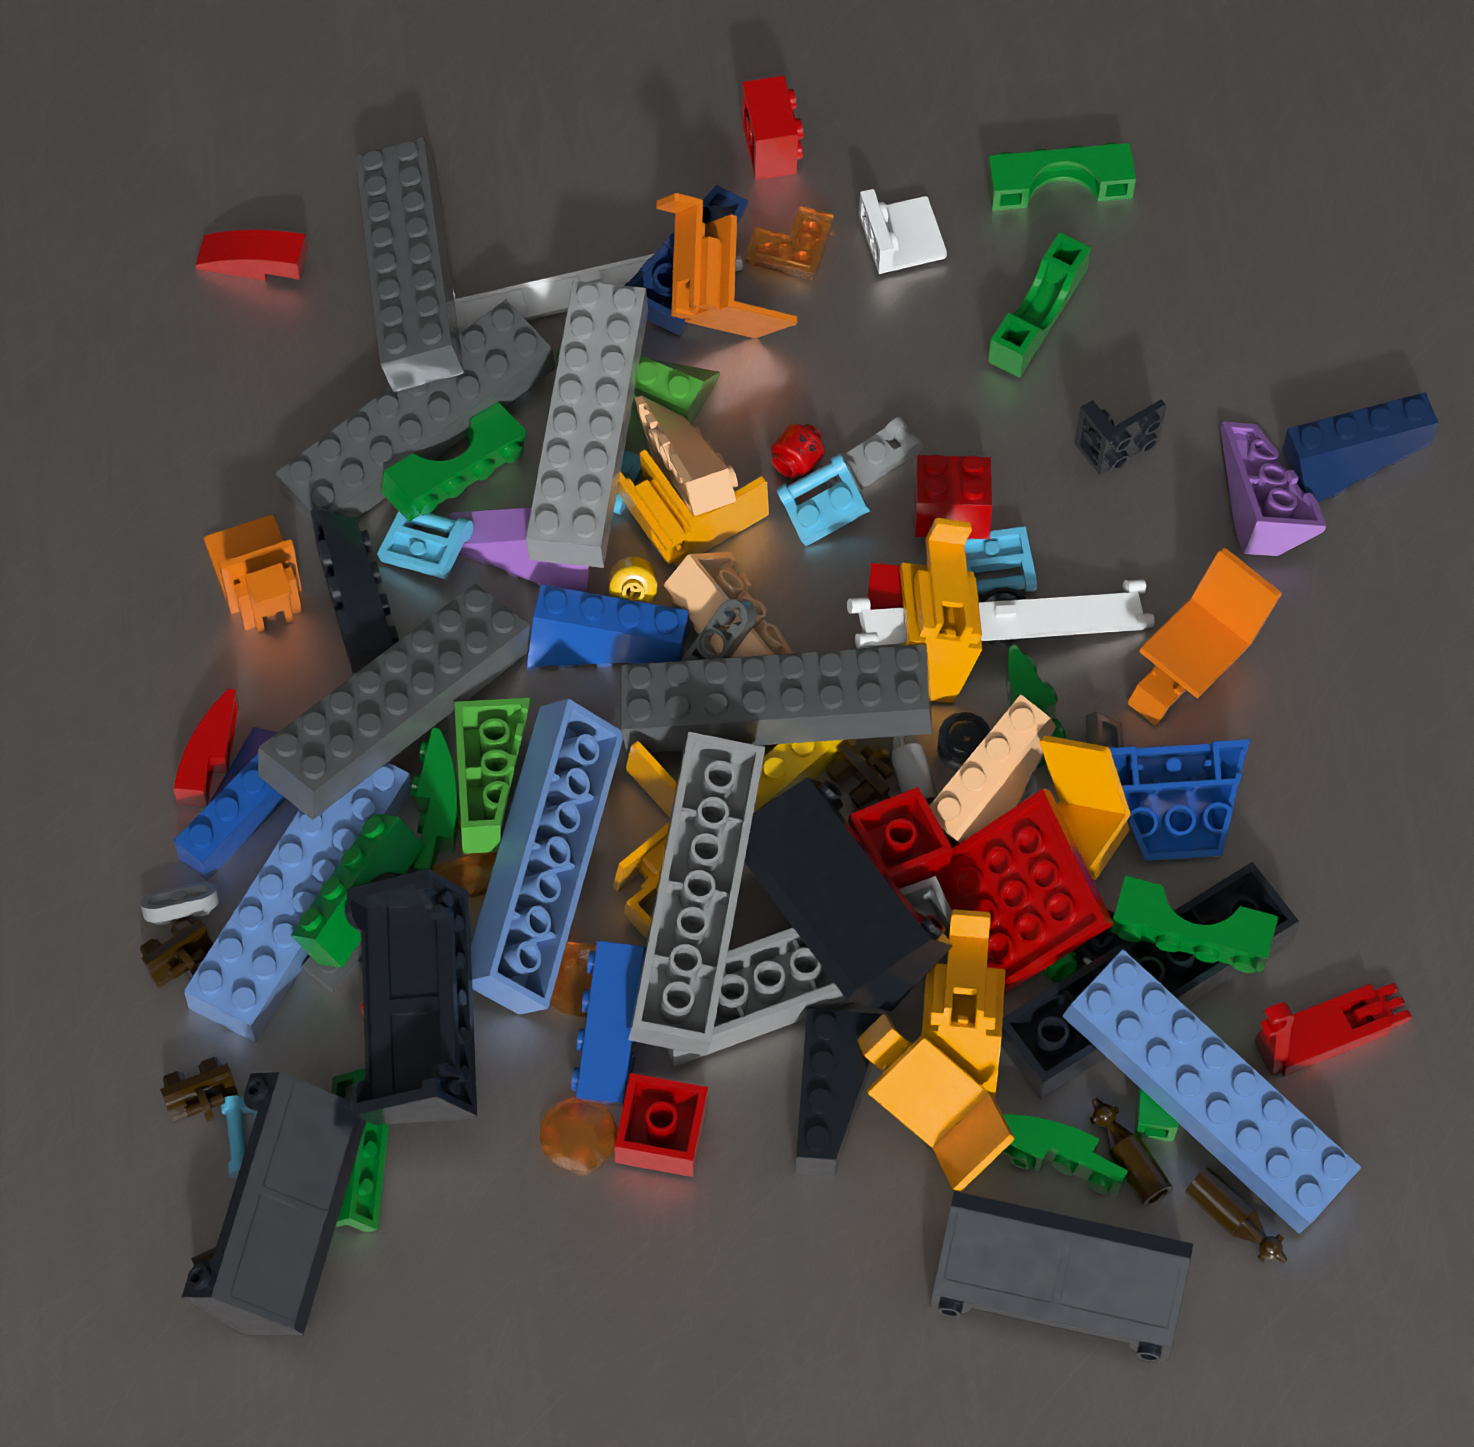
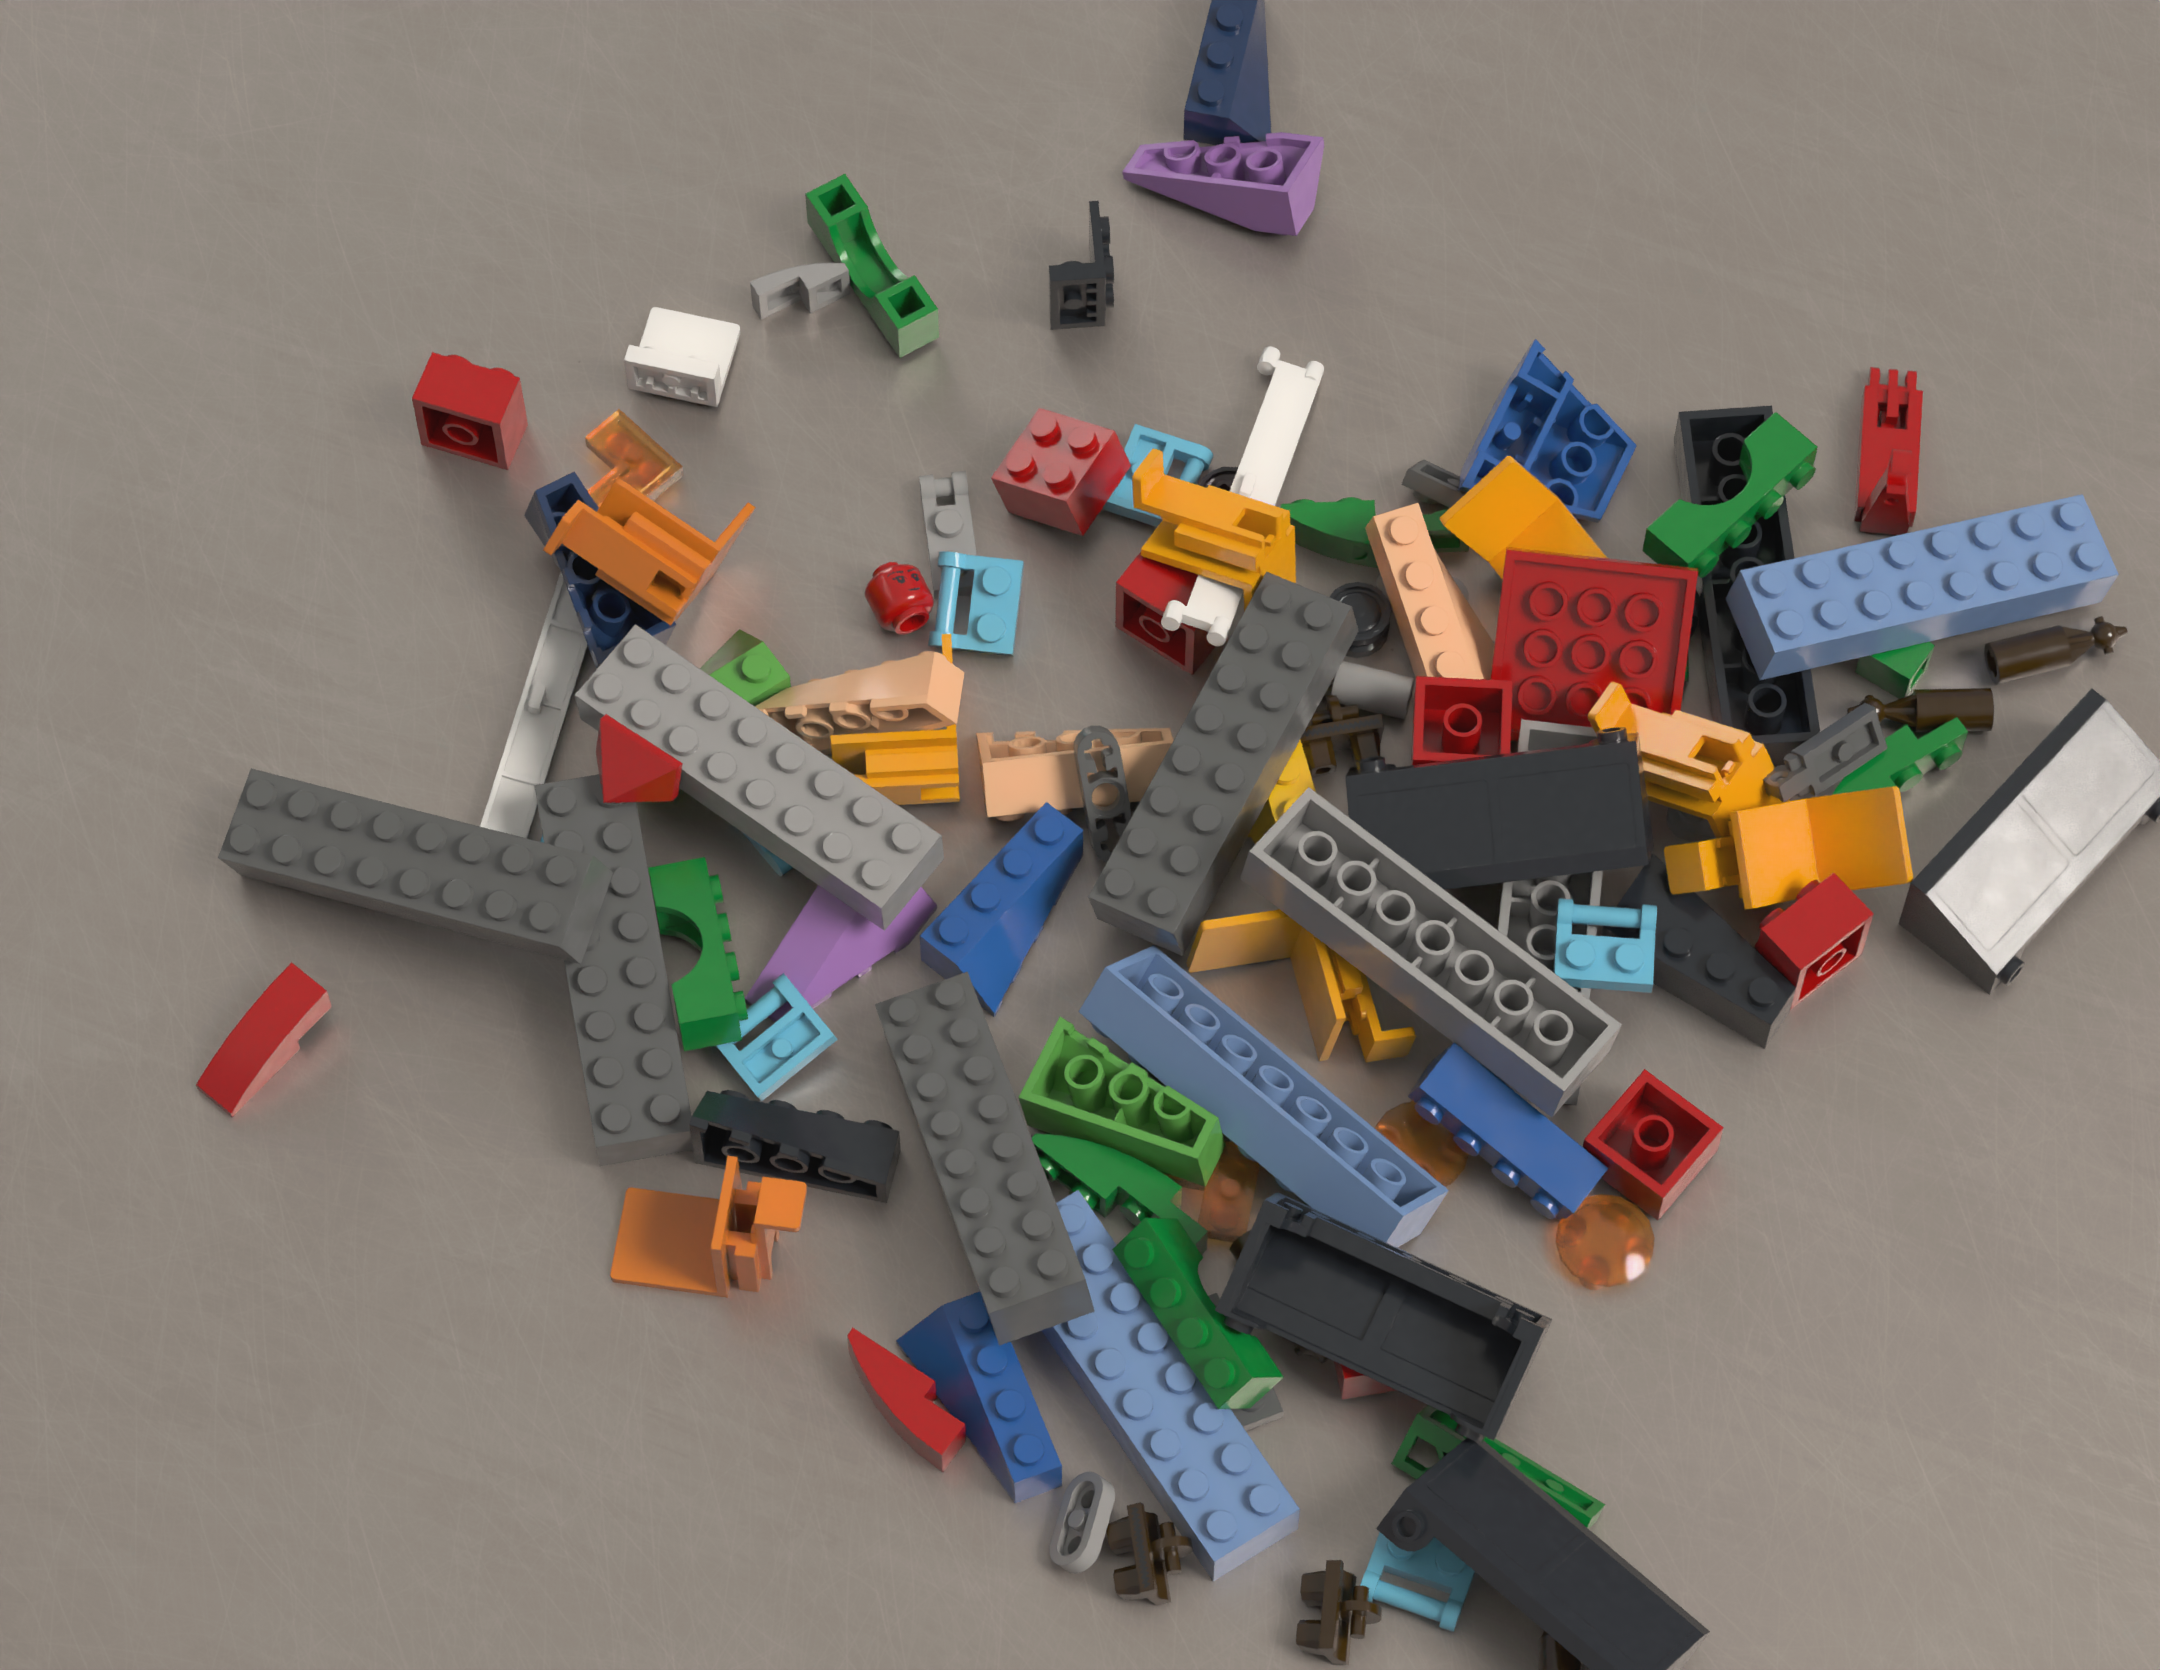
camera: 60 degrees left, 0 degrees up
yellow head [609,556,657,604] -> none
green arch [987,142,1136,211] -> none
orange piece [1128,547,1282,726] -> none
none -> red slope [596,714,683,803]
none -> light grey slope [750,263,850,319]
none -> medium azure plate [1554,898,1657,993]
none -> red brick [1754,873,1874,1010]
none -> dark grey hinge [1763,703,1887,802]

